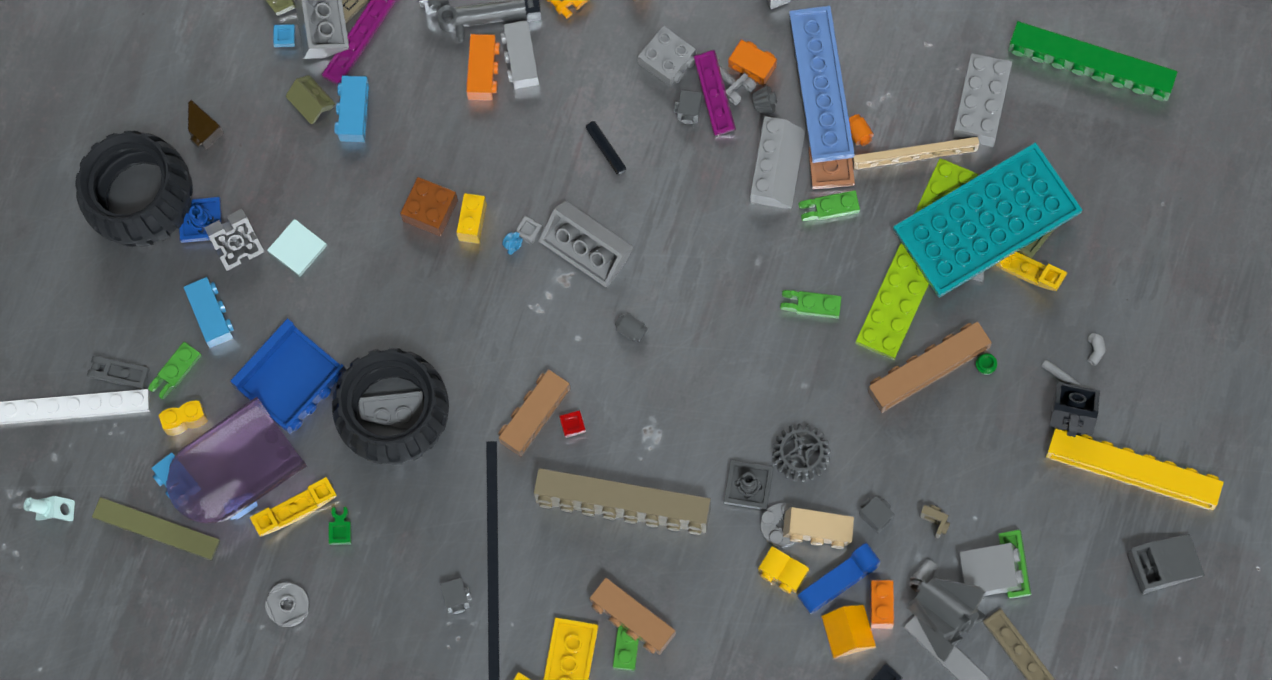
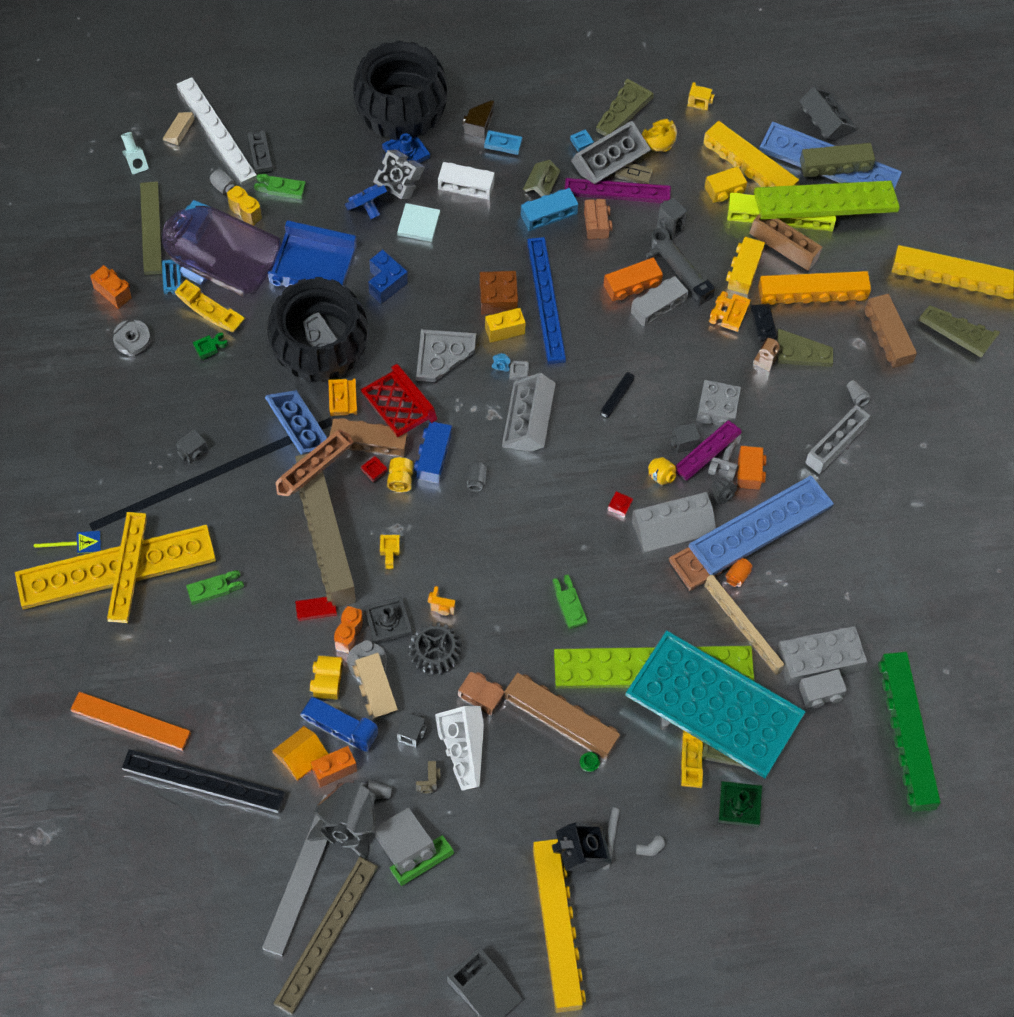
camera: 55 degrees right, 10 degrees down
dark azure brick [184,277,234,348] -> none
medium nougat brick [590,578,676,655] -> none
bright green hinge [798,190,860,221] -> none
none -> orange brick [90,265,132,309]
none -> dark azure tile [162,259,182,294]
none -> tan slope [163,112,195,146]
none -> light grey brick [210,170,236,195]
none -> medium blue slope [265,390,327,455]
none -> nougat brick [275,429,353,496]
none -> red tile [295,597,337,621]
none -> light orange plate [328,379,357,416]
none -> orange brick [334,606,363,654]
none -> blue plate [345,184,387,219]
none -> red fence [360,364,438,438]
none -> blue brick [368,250,408,305]
none -> yellow plate [380,535,400,569]
none -> yellow wheel [387,457,414,492]
none -> blue brick [414,422,452,483]
none -> light grey plate [416,329,476,382]
none -> light orange bracket [428,586,455,616]
none -> white wedge [435,706,484,791]
none -> white brick [438,162,495,200]
none -> nougat brick [458,672,505,716]
none -> dark azure plate [484,130,522,155]
none -> blue tile [527,237,566,364]
none -> nougat brick [584,199,612,240]
none -> red plate [608,491,633,517]
none -> yellow head [648,457,676,485]
none -> dark green plate [718,781,762,827]
none -> light grey brick [798,669,847,708]

